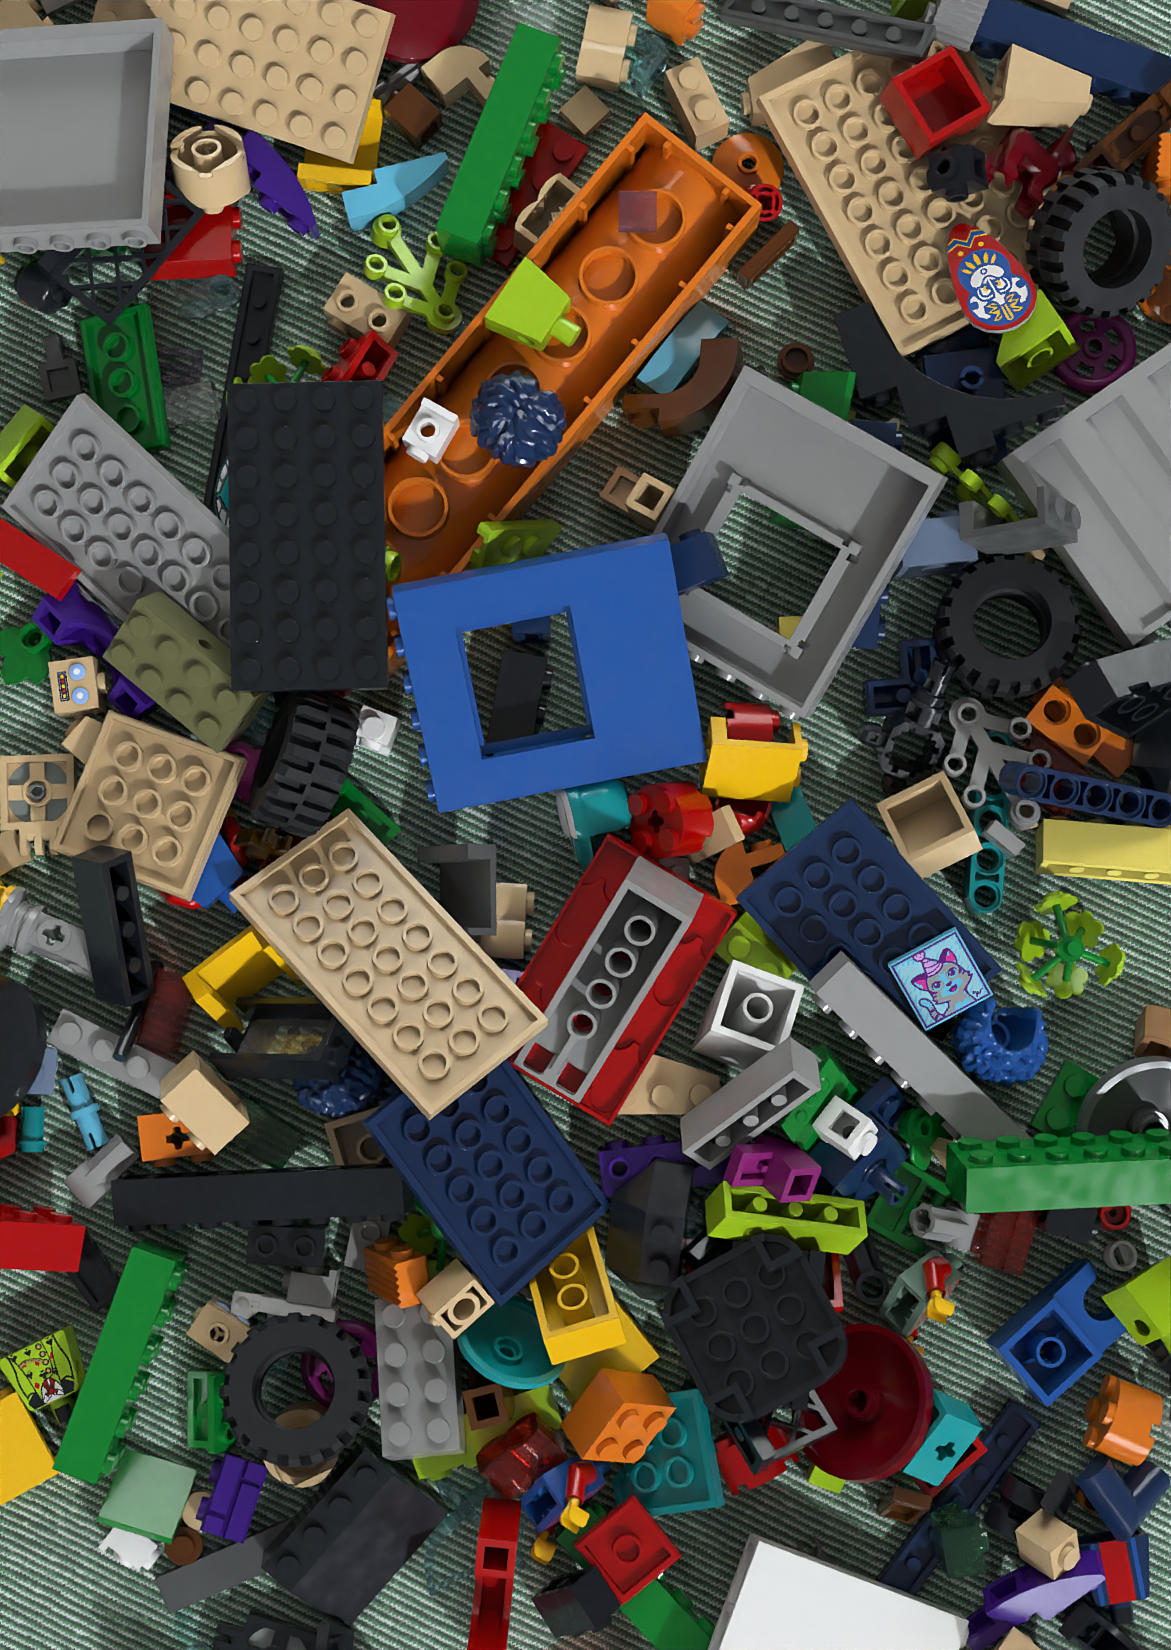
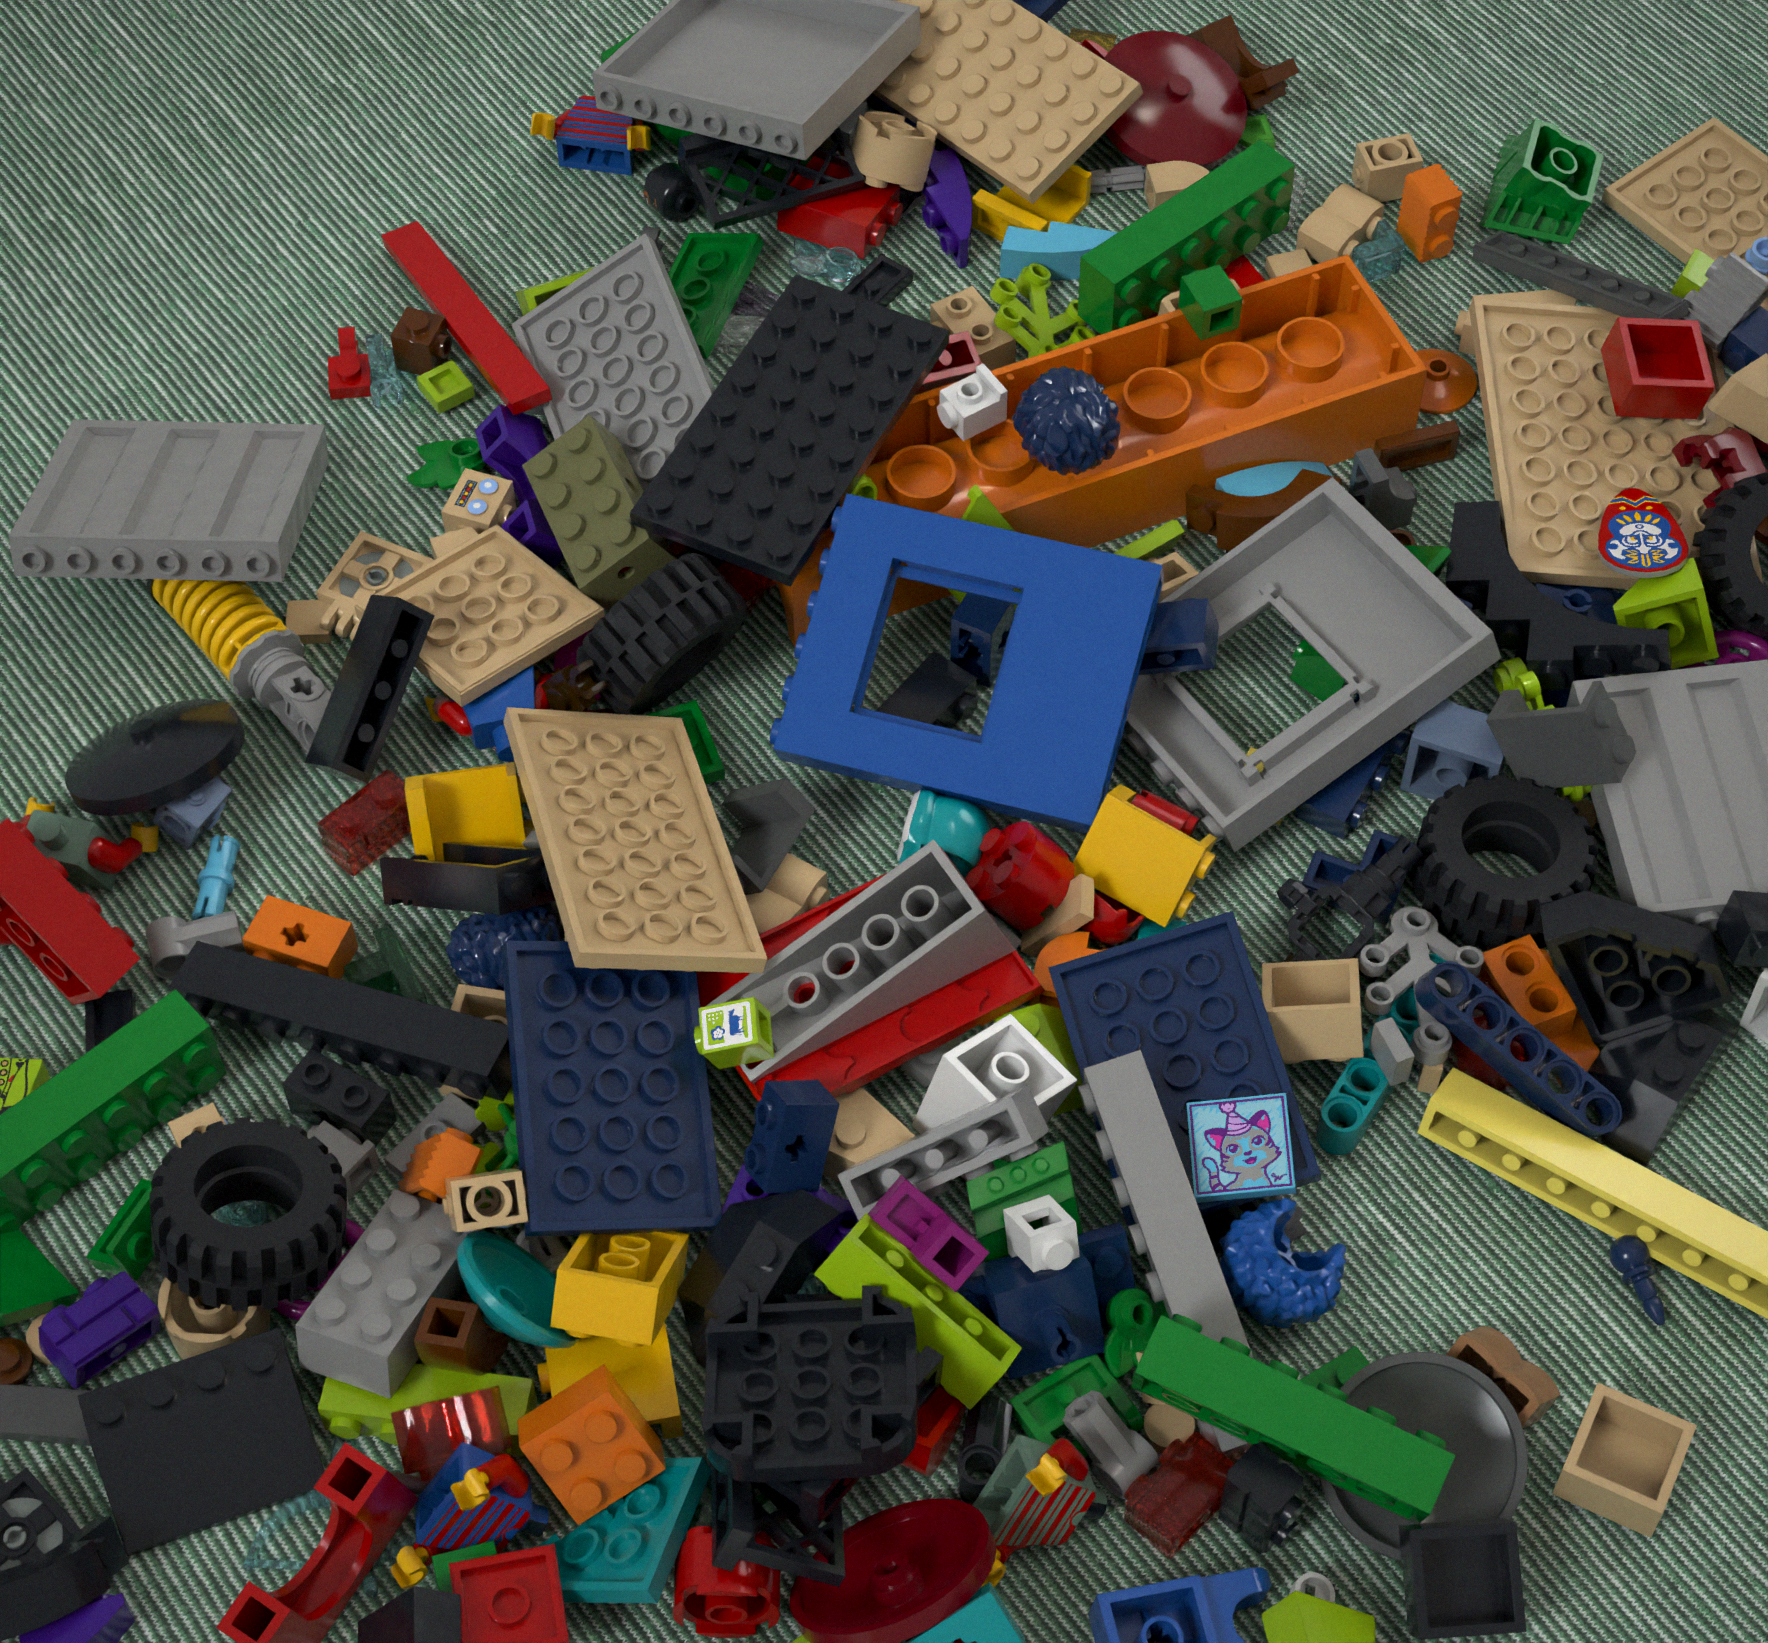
camera: 30 degrees right, 30 degrees down
teal pin [16,1107,47,1152] -> none
light grey brick [46,1008,181,1099] -> none
black bar [112,960,164,1062] -> none
tan piece [159,1050,250,1155] -> none
white brick [356,705,402,757] -> none
reddish brown brick [384,83,443,151] -> none
lime torso [485,257,582,351] -> none
tile [618,191,657,233] -> none
tan brick [663,56,730,152] -> none
red wheel [743,183,783,222] -> none
black brick [926,143,988,203] -> none
lime plant [1014,891,1125,999] -> none
red plate [1096,1206,1131,1231] -> none
none -> lime brick [694,997,774,1069]
none -> dark blue brick [744,1080,840,1193]
none -> lime tile [1112,519,1185,561]
none -> green brick [1178,264,1243,341]
none -> dark grey arch [1348,448,1417,531]

